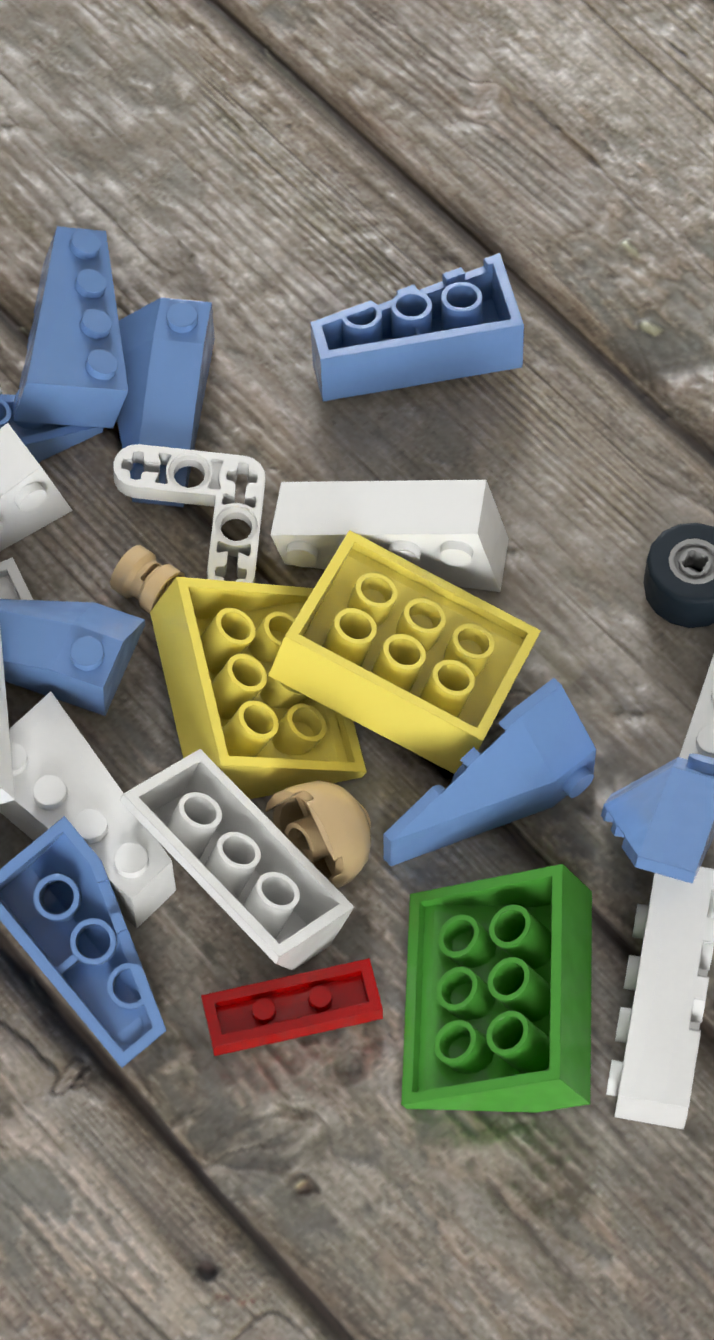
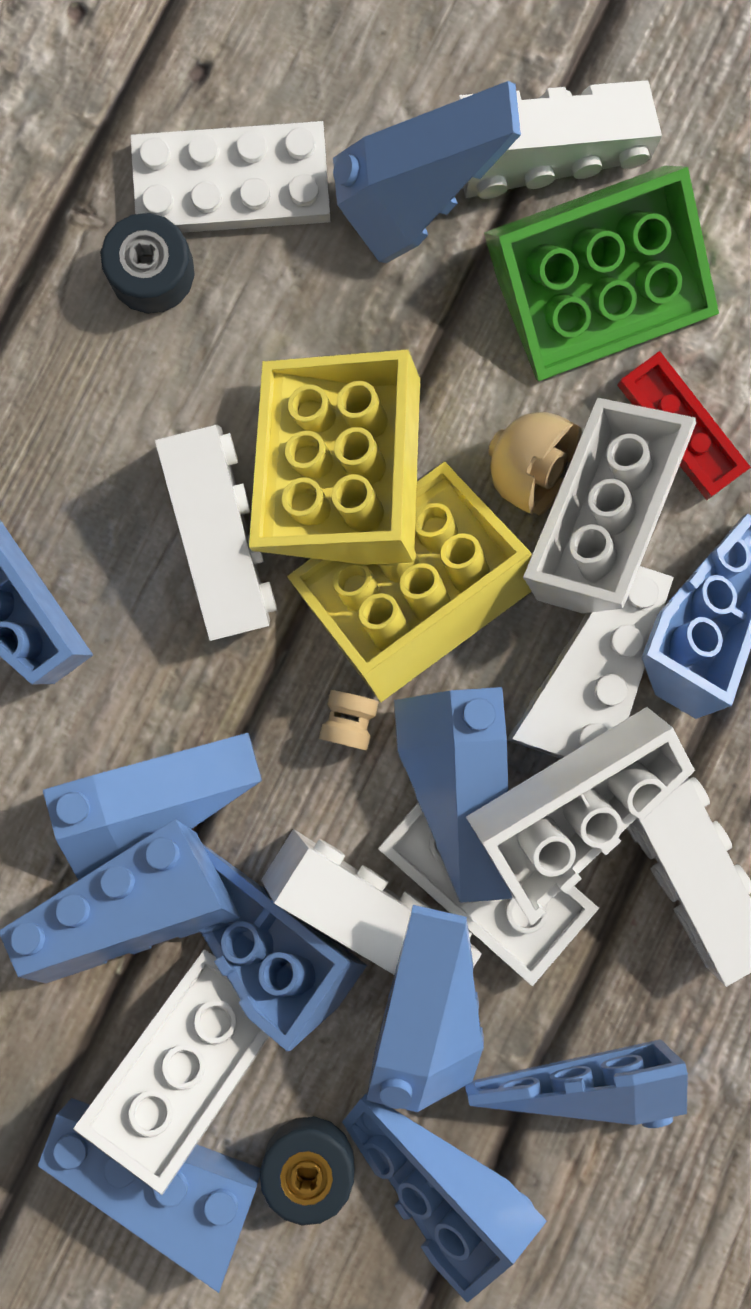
camera: 115 degrees left, 25 degrees up
white beam [113,444,266,583] -> none
medium blue wedge [383,678,596,866] -> none

